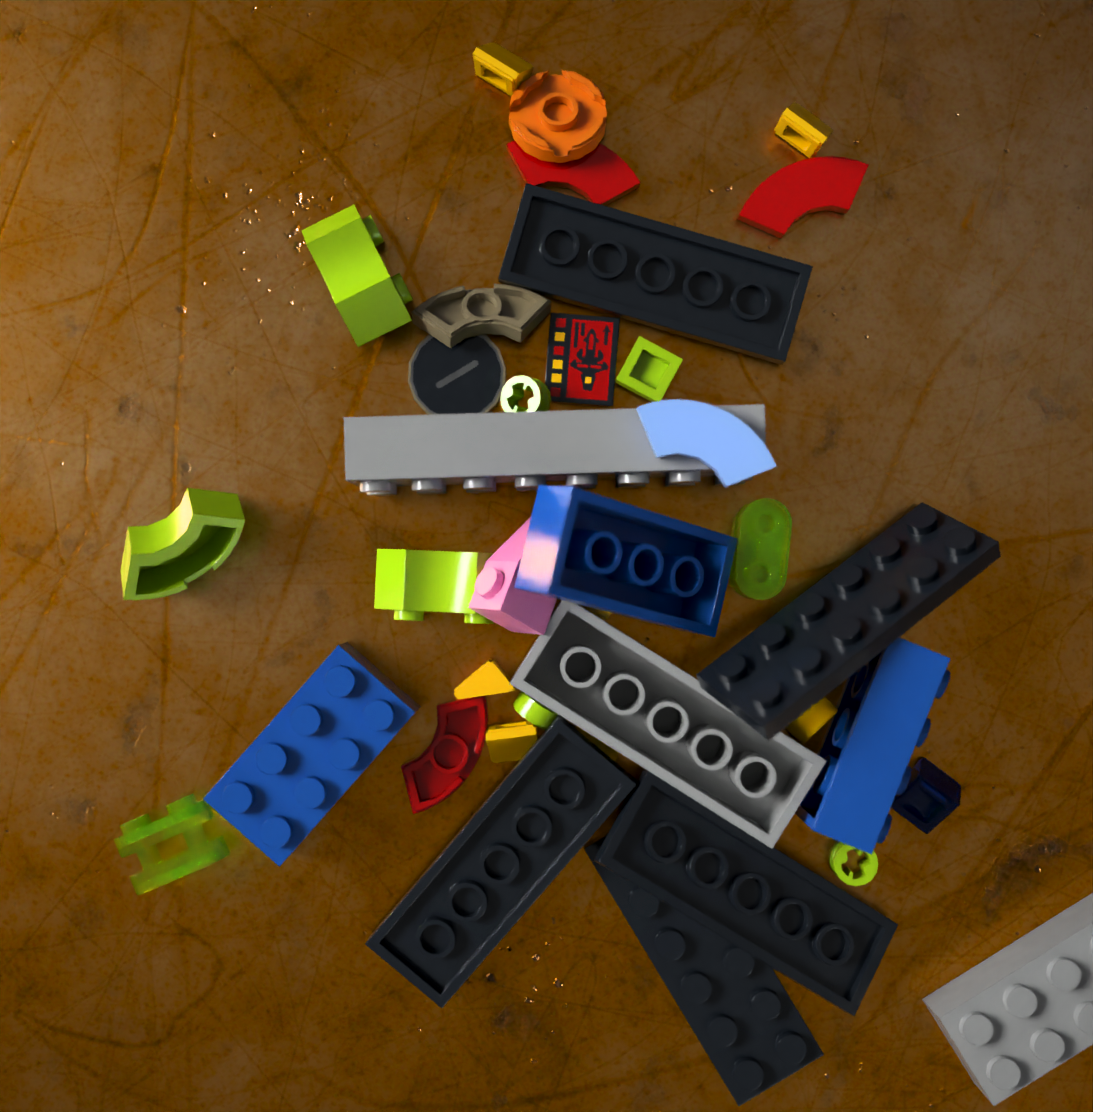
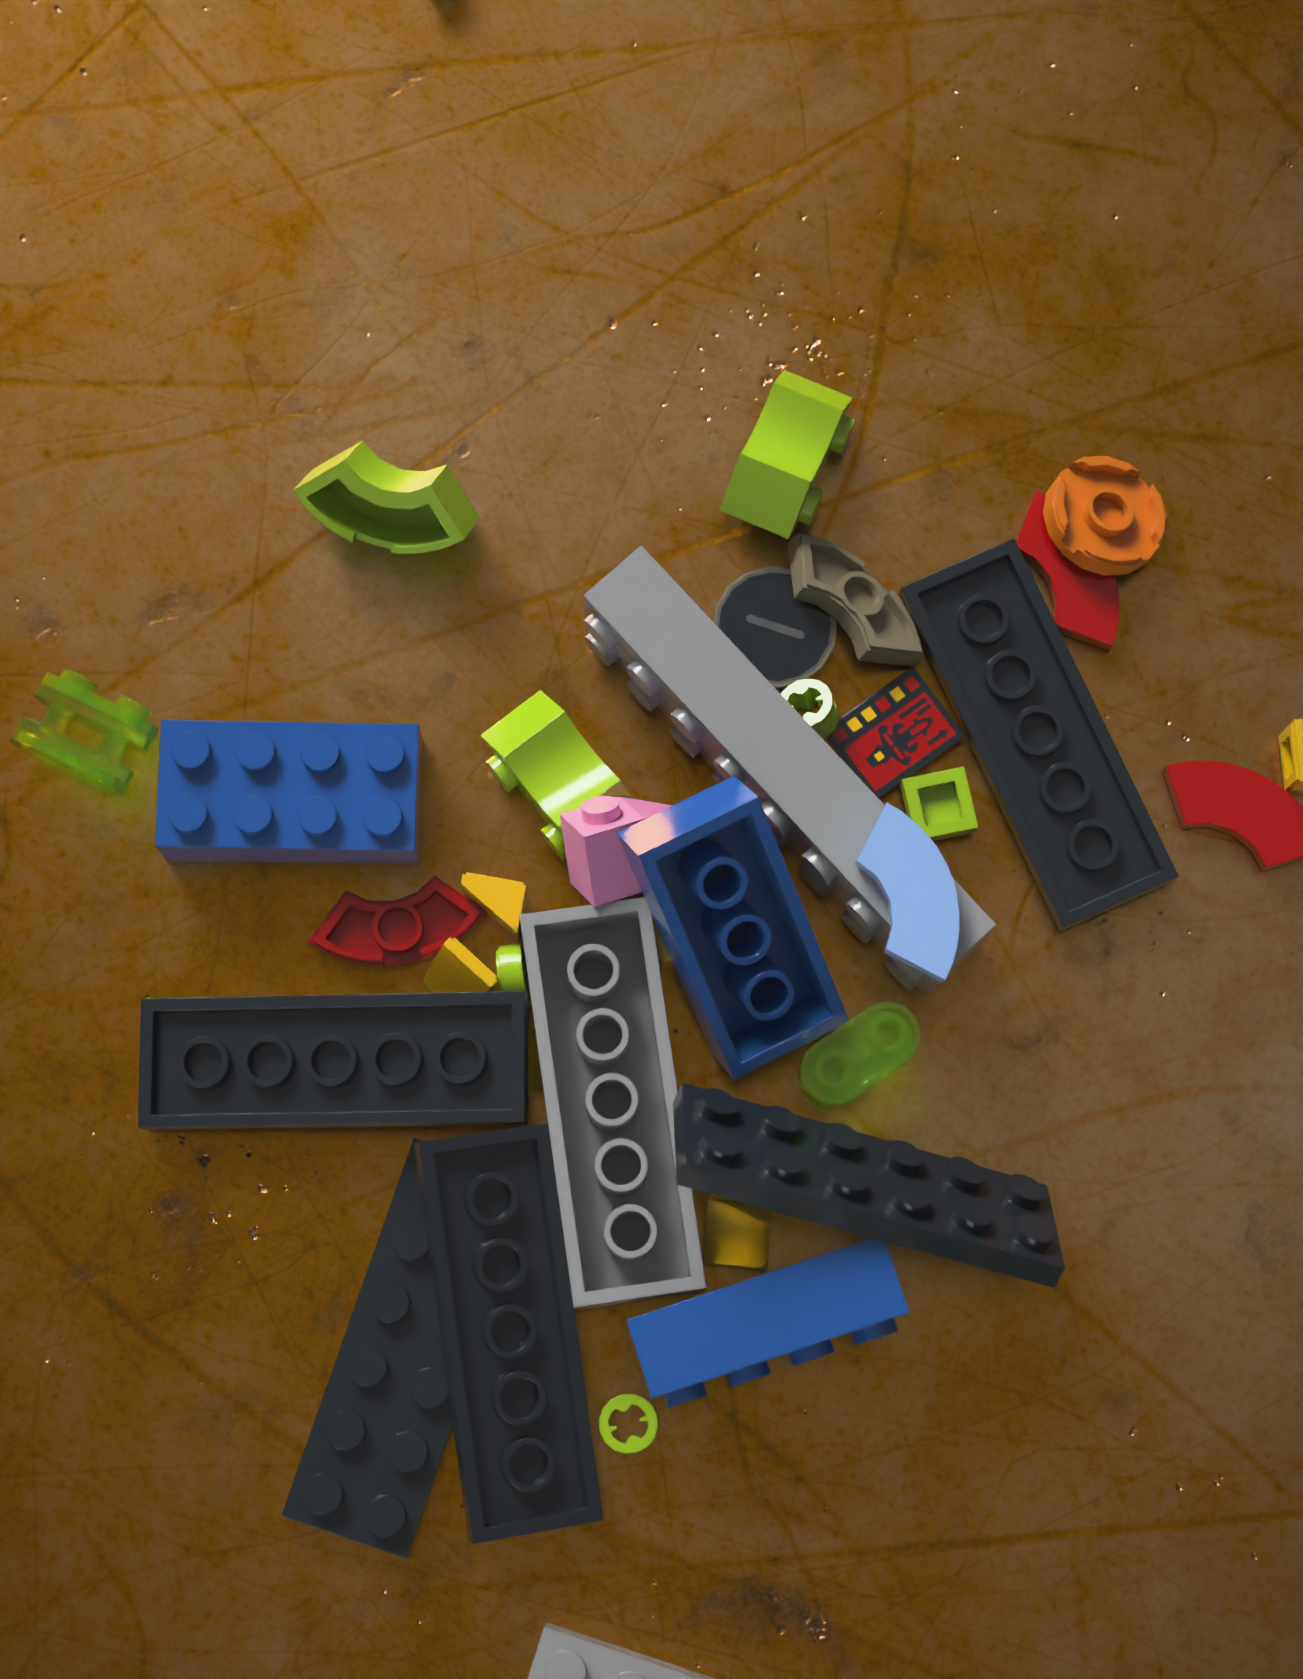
camera: 45 degrees right, 10 degrees down
yellow slope [473,43,533,96] -> none
clear blue slope [891,757,961,834] -> none

